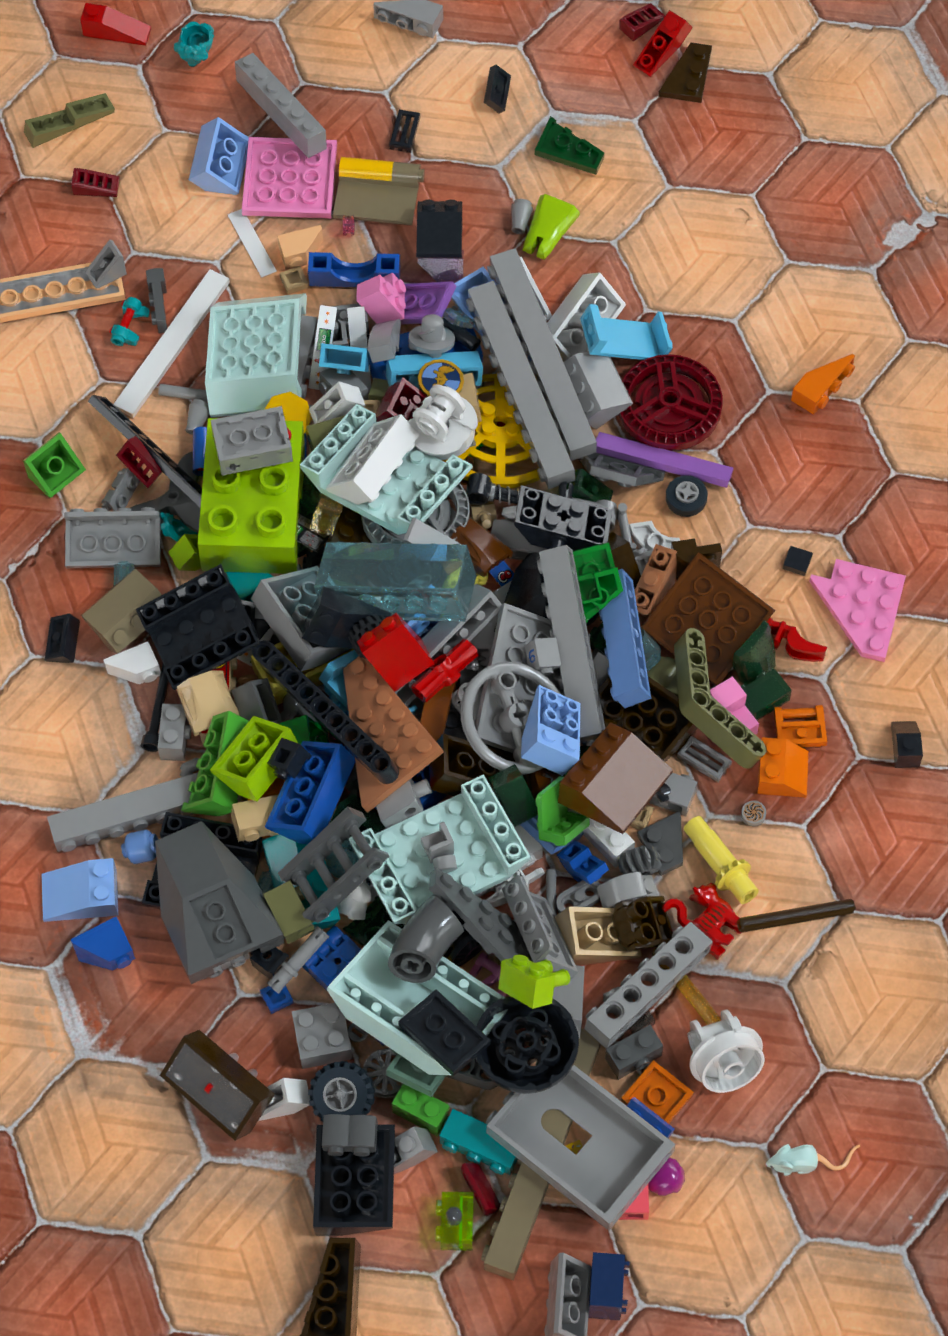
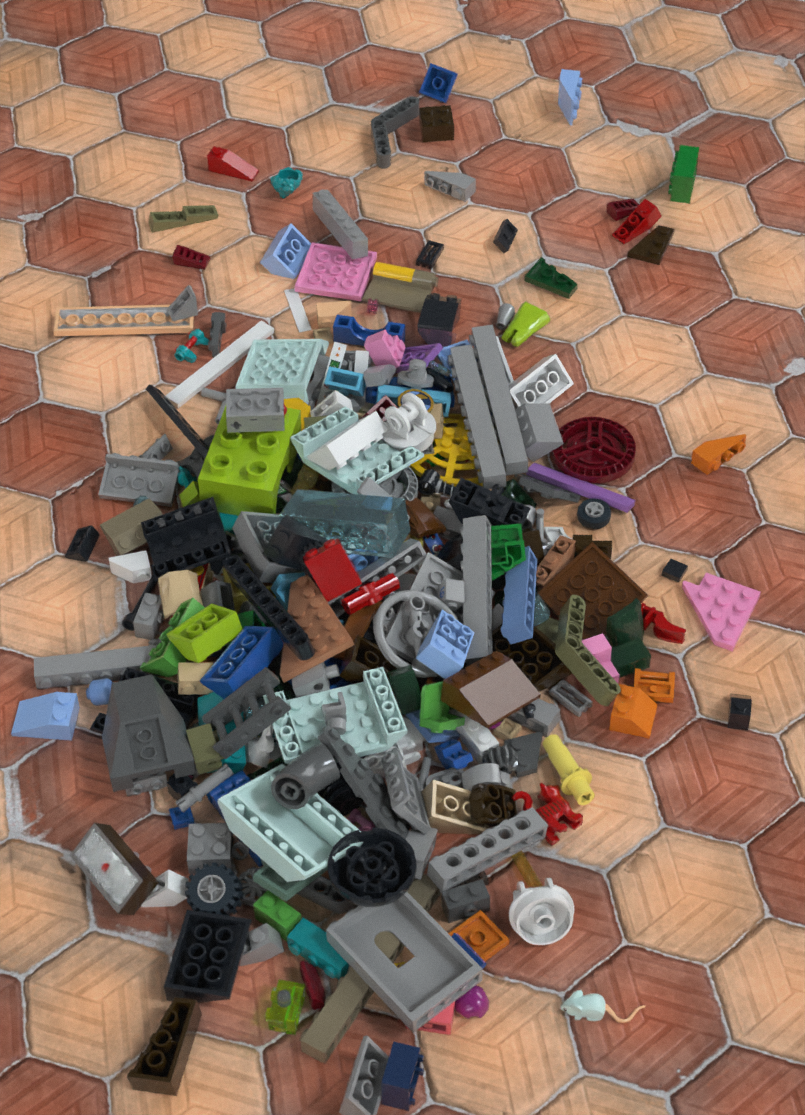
camera: 10 degrees right, 15 degrees down
bright green slope [23,432,86,498] -> none
blue slope [70,917,135,970] -> none
dark red slope [116,436,162,488] -> none
black brick [267,738,312,780] -> none
dark grey brick [322,1114,378,1157] -> none
black tile [398,989,491,1076] -> none
lime brick [498,955,570,1009] -> none
medium azure panel [580,304,673,360] -> none
dark brown axle [737,899,856,933] -> none
tile [741,801,766,827] -> none

